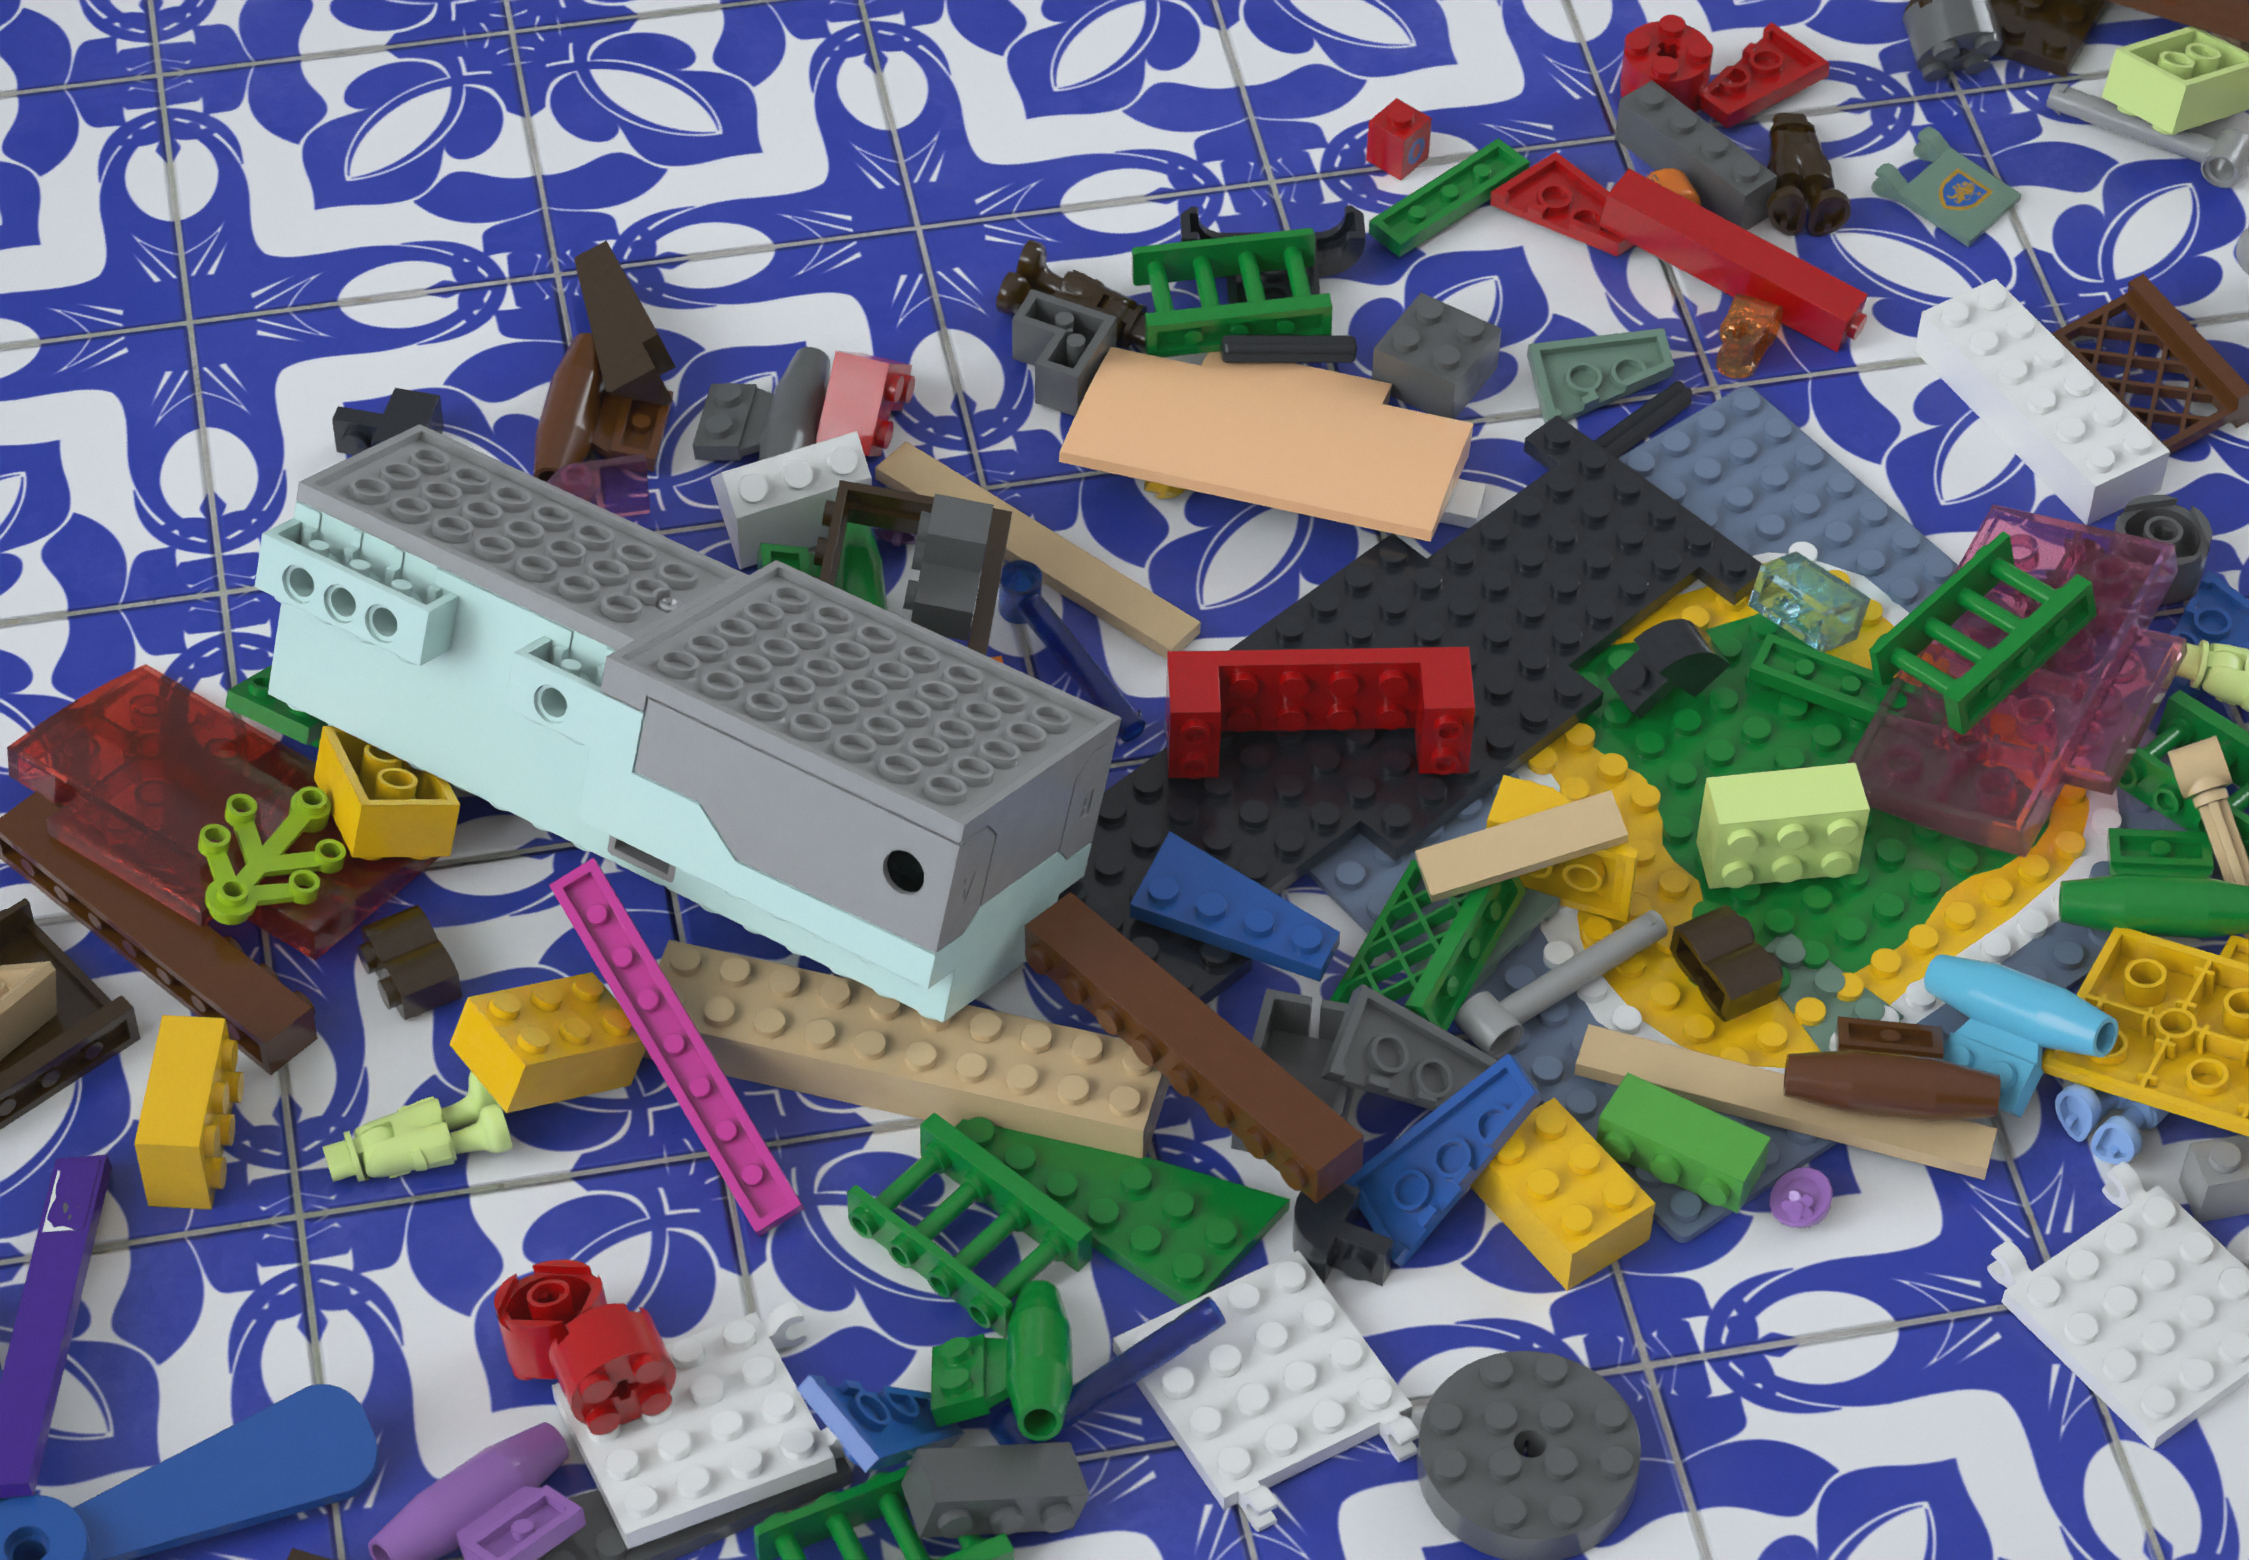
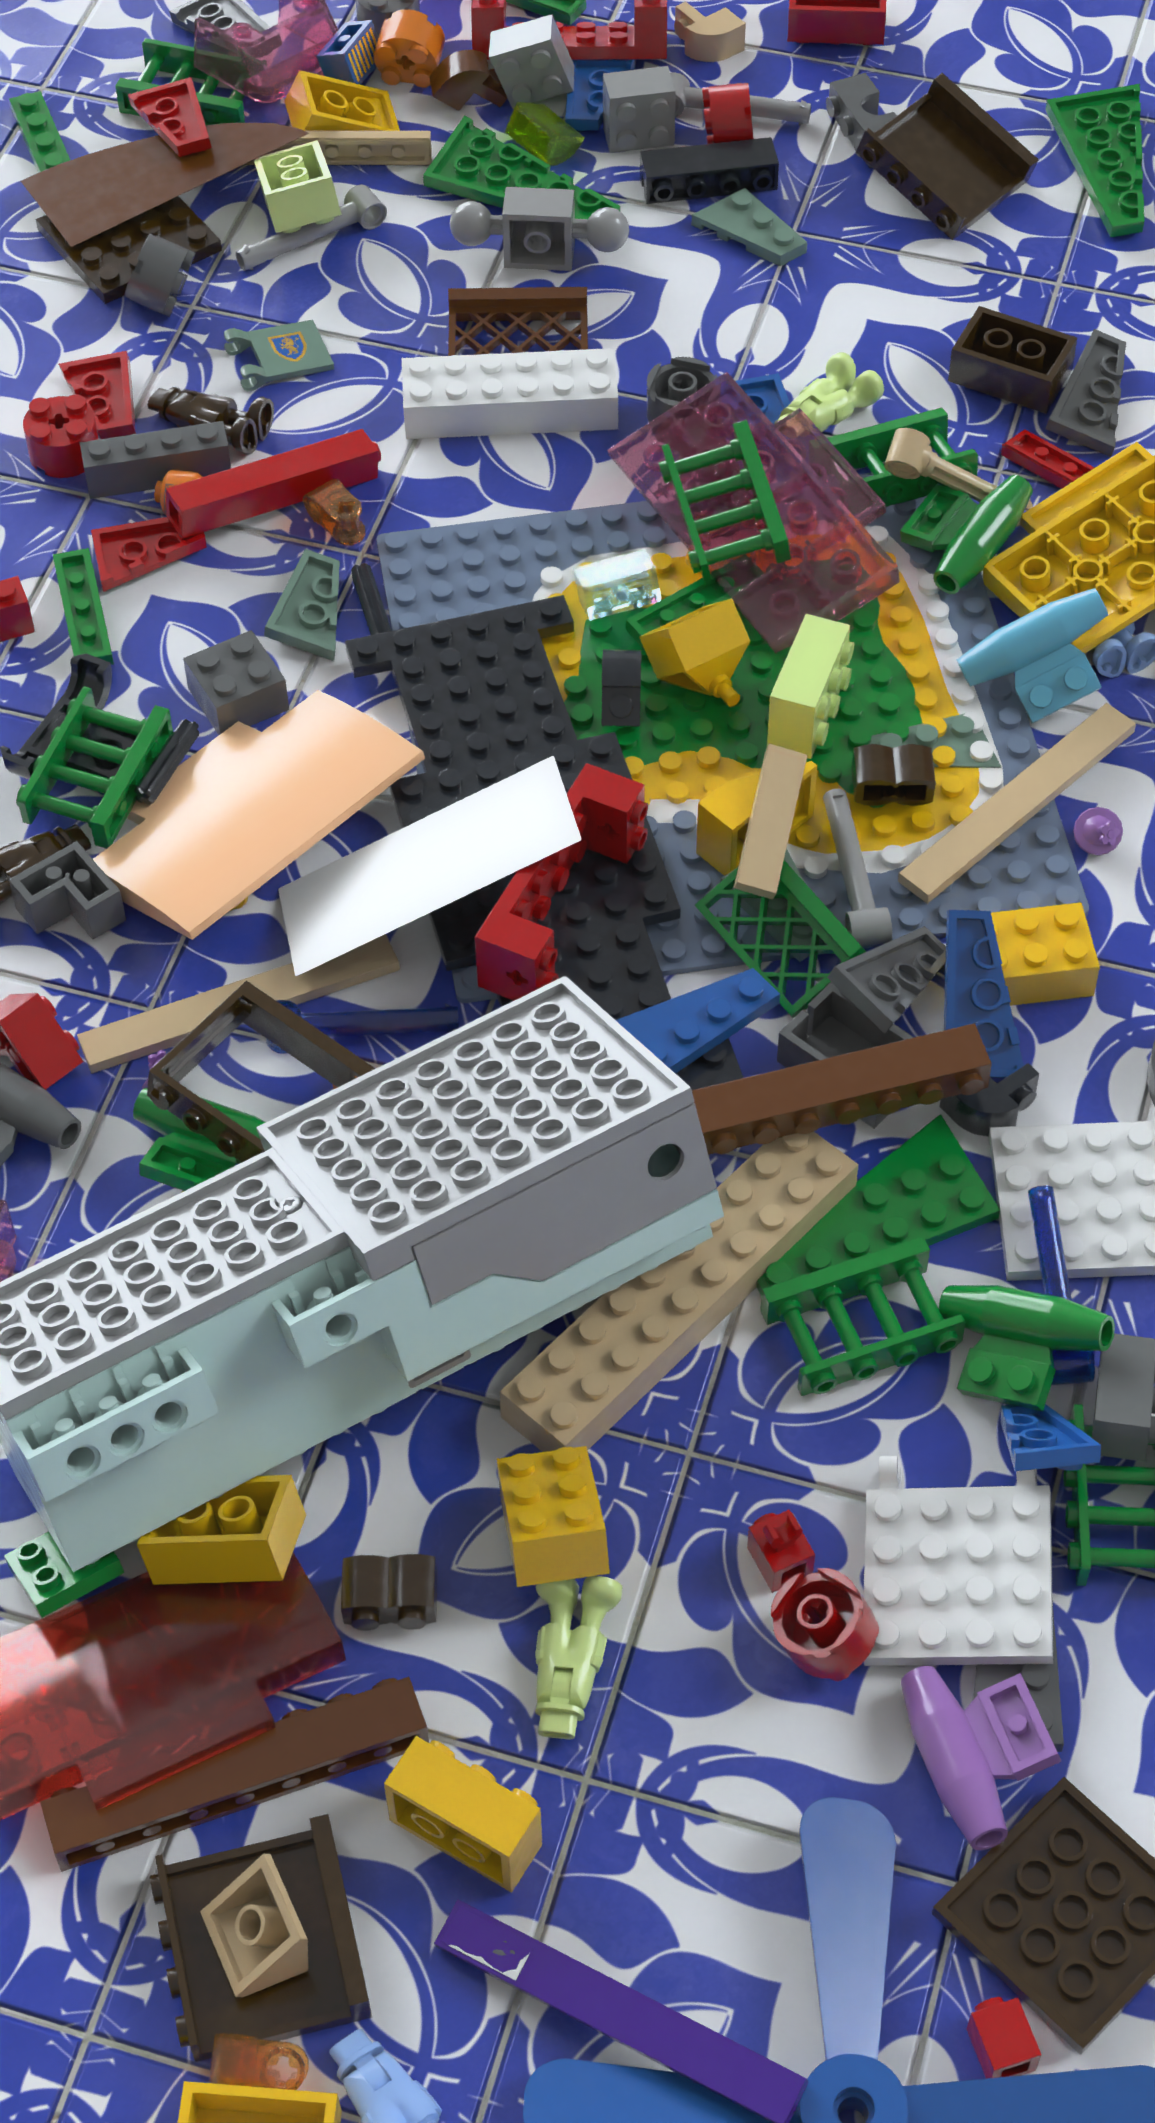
camera: 60 degrees left, 5 degrees up
lime plant [198,786,346,925] -> none
dark pink plate [549,858,805,1237] -> none
red brick [549,1303,676,1435] -> none
white slope [711,431,874,570] -> none
dark grey brick [903,494,994,641] -> none
bright green brick [1596,1072,1771,1213] -> none
reddish brown plate [1783,1016,2001,1121] -> none
none -> white sticker [278,756,581,976]
none -> yellow piece [639,598,750,707]
none -> red brick [747,1509,815,1593]

